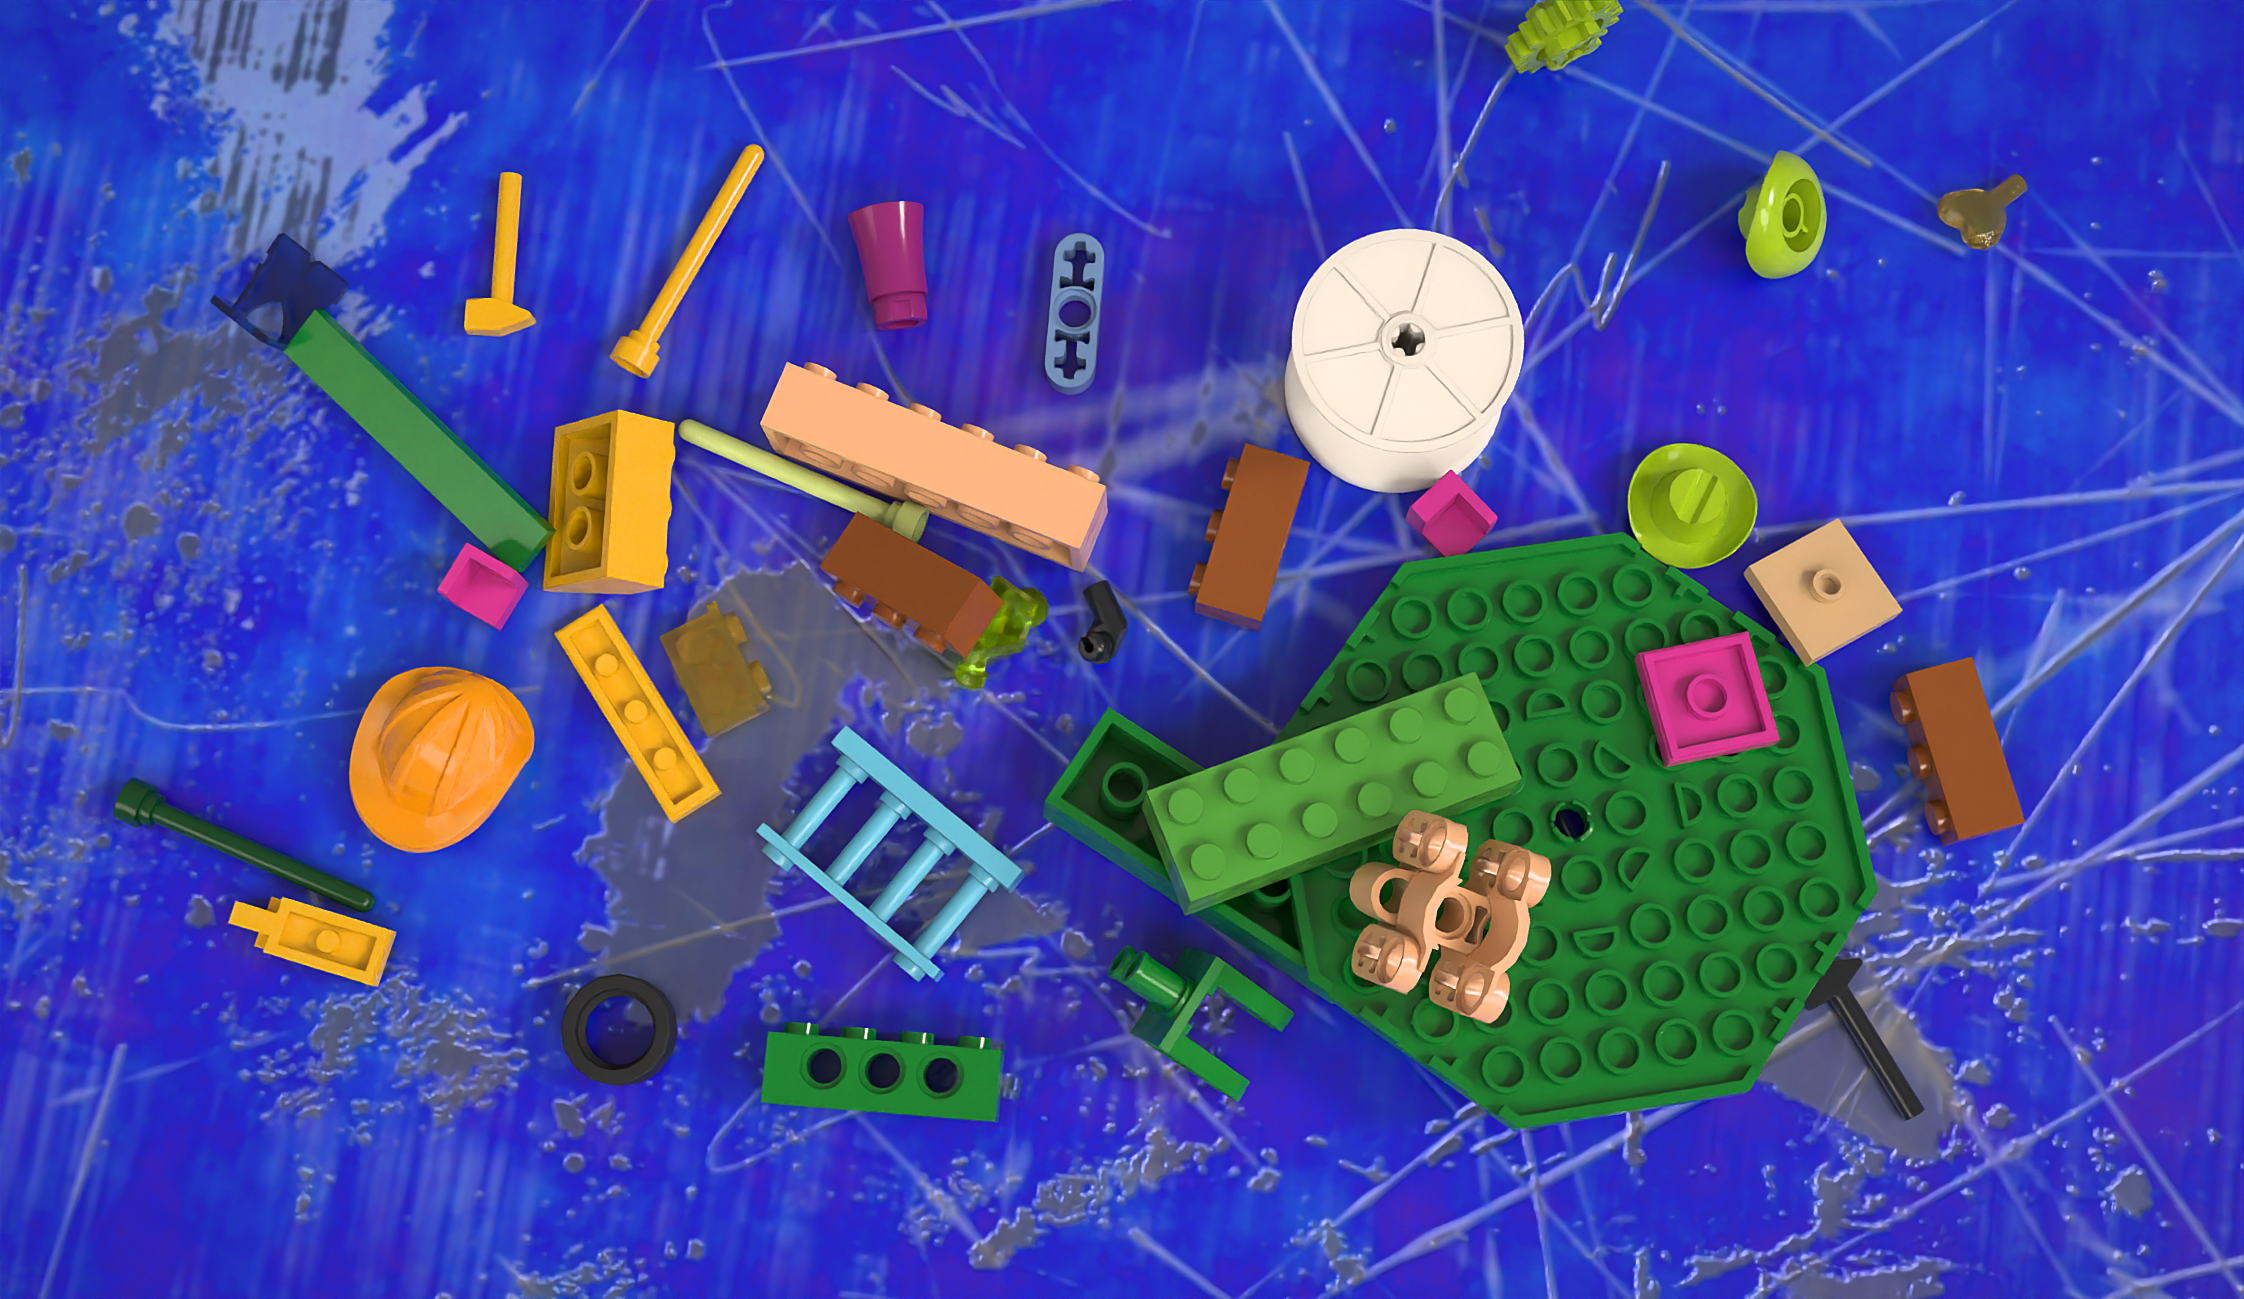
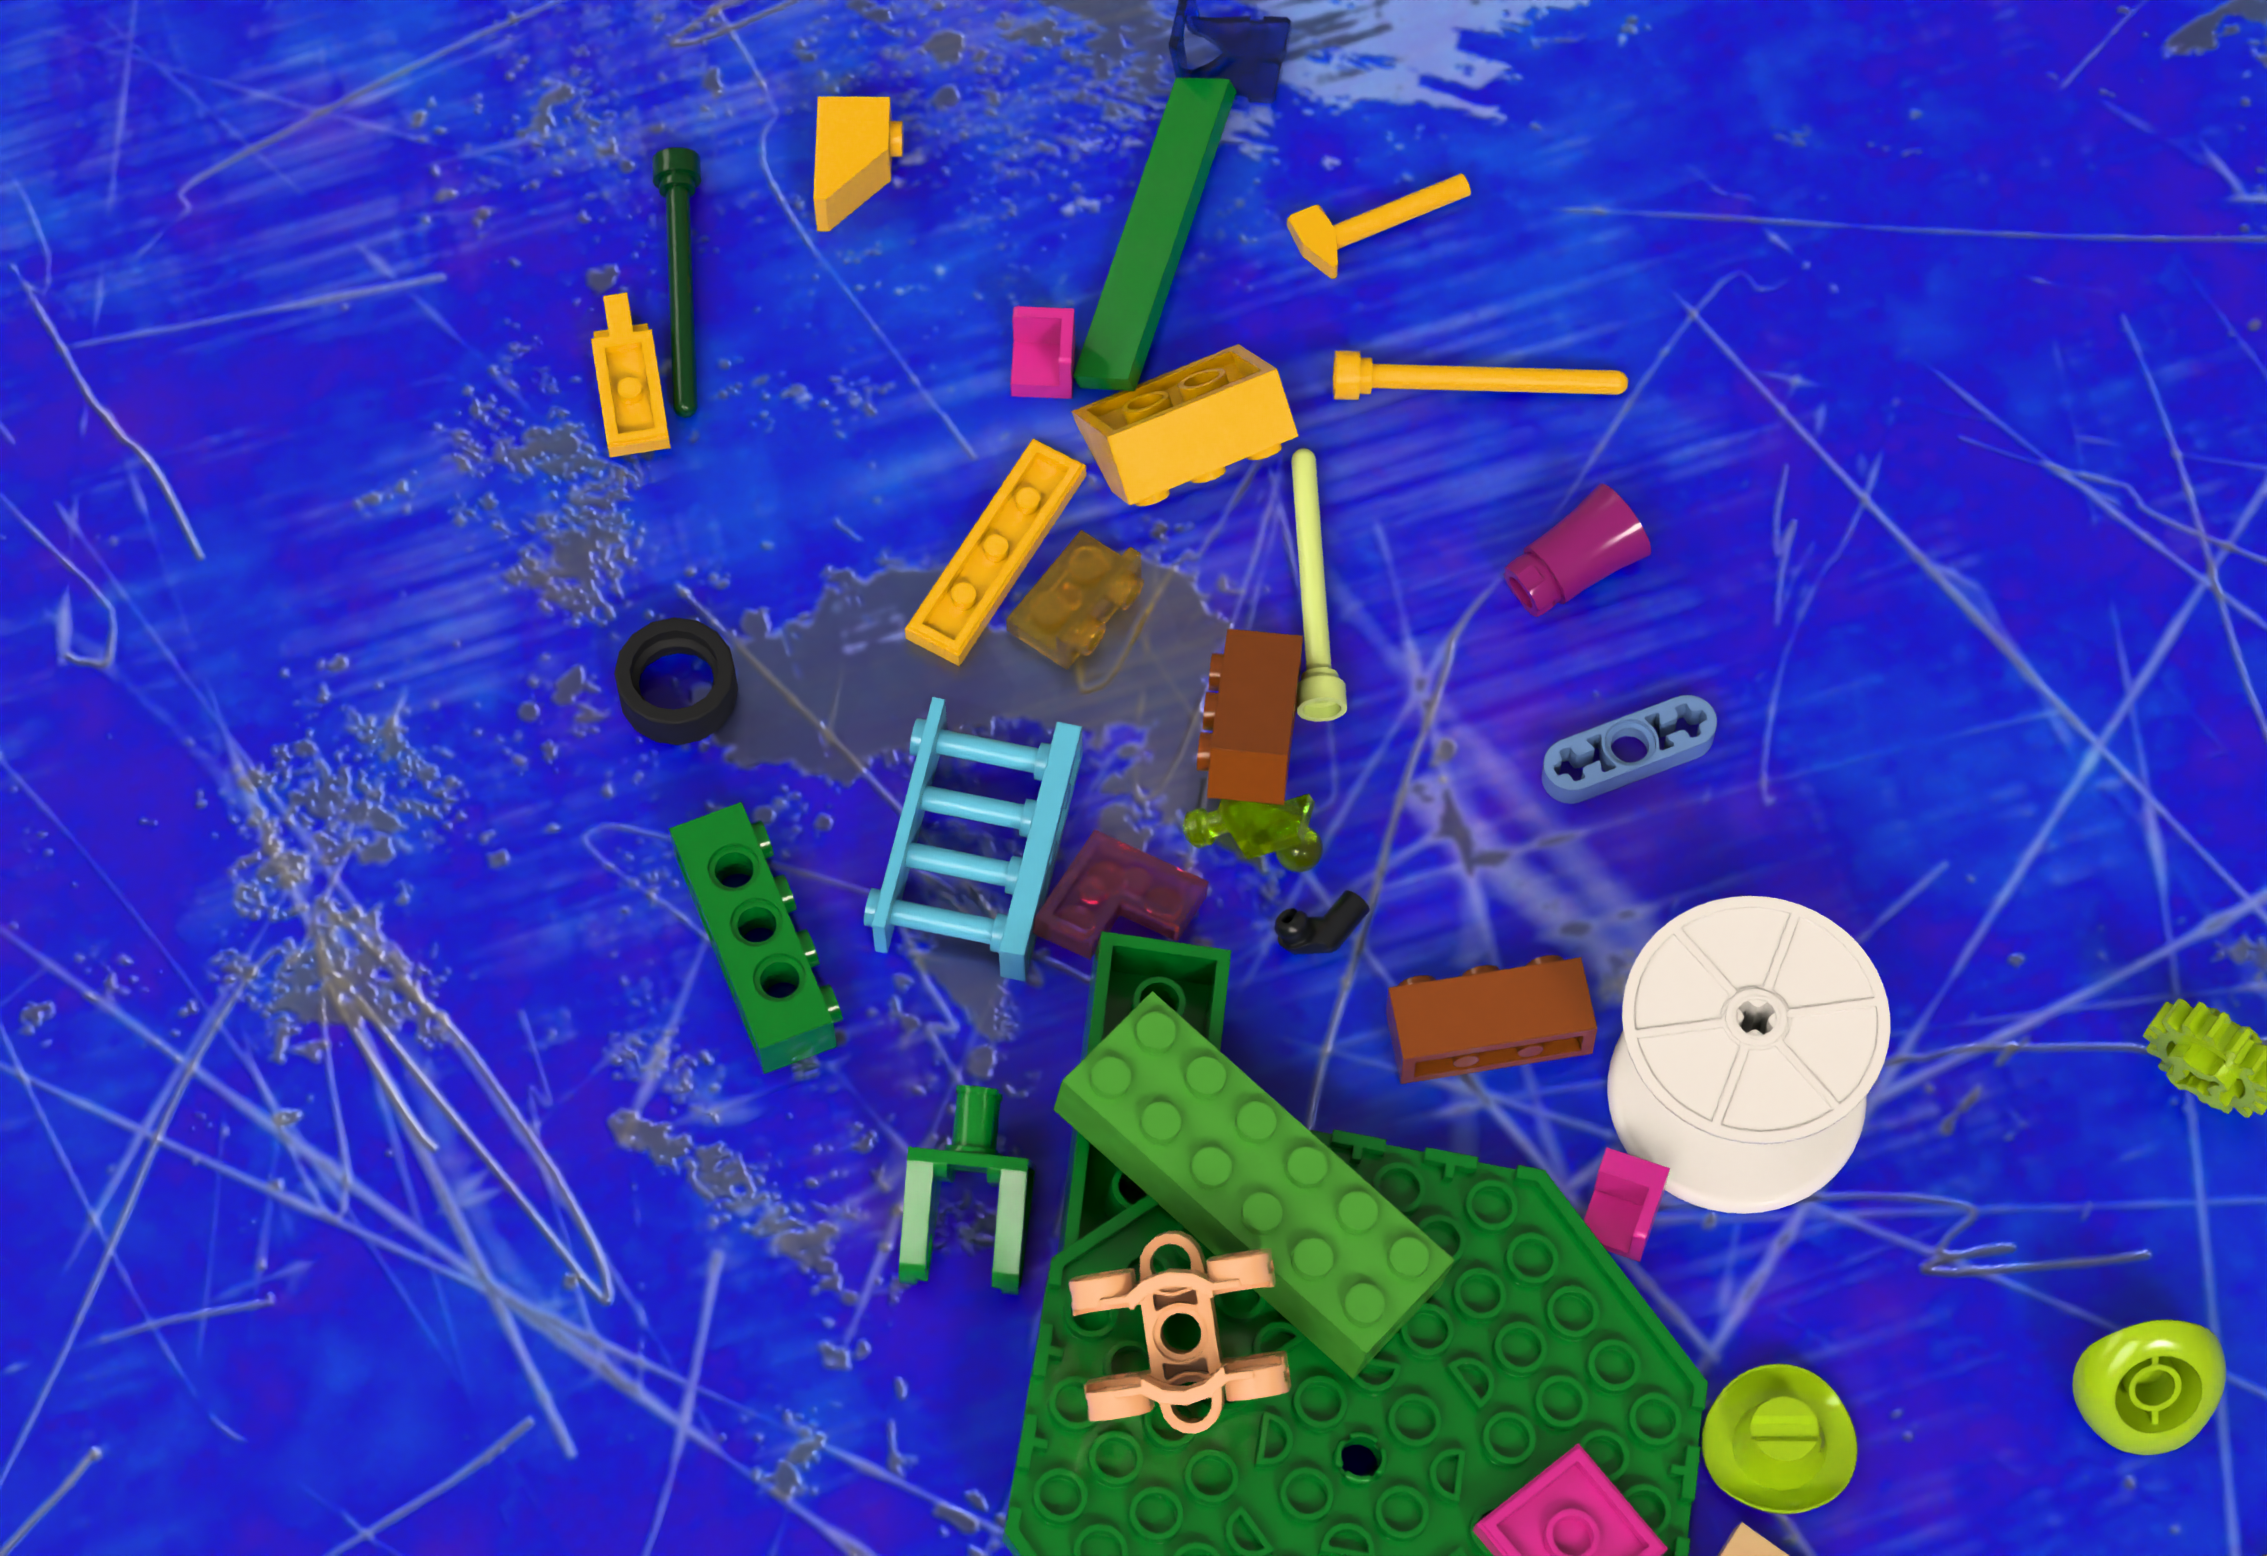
camera: 60 degrees right, 15 degrees down
light orange piece [349,666,535,853] -> none
light nougat brick [760,362,1108,573] -> none
none -> yellow slope [813,96,904,232]
none -> clear pink plate [1033,830,1209,960]

